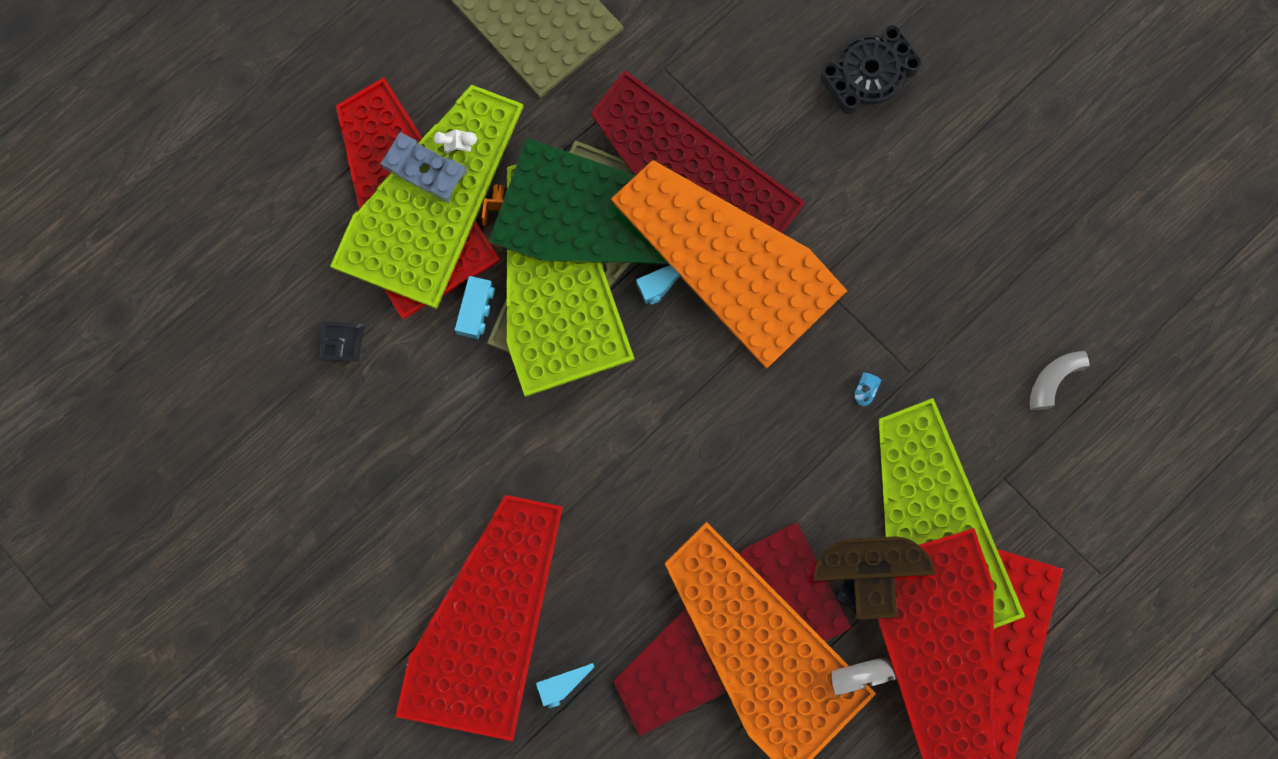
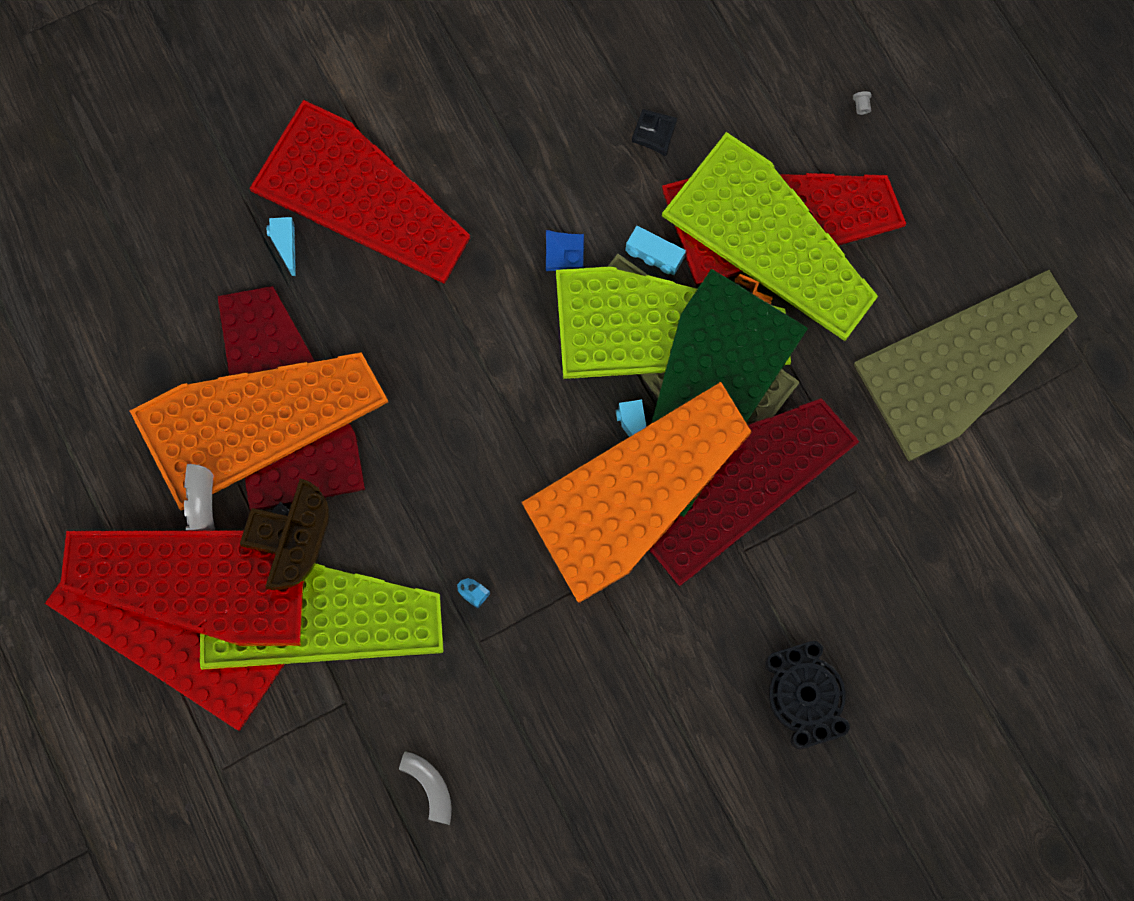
camera: 105 degrees right, 5 degrees down
sand blue piece [381,132,467,204] -> none
white piece [434,129,477,153] -> none
none -> blue plate [546,230,584,271]
none -> light grey bush [853,91,871,115]

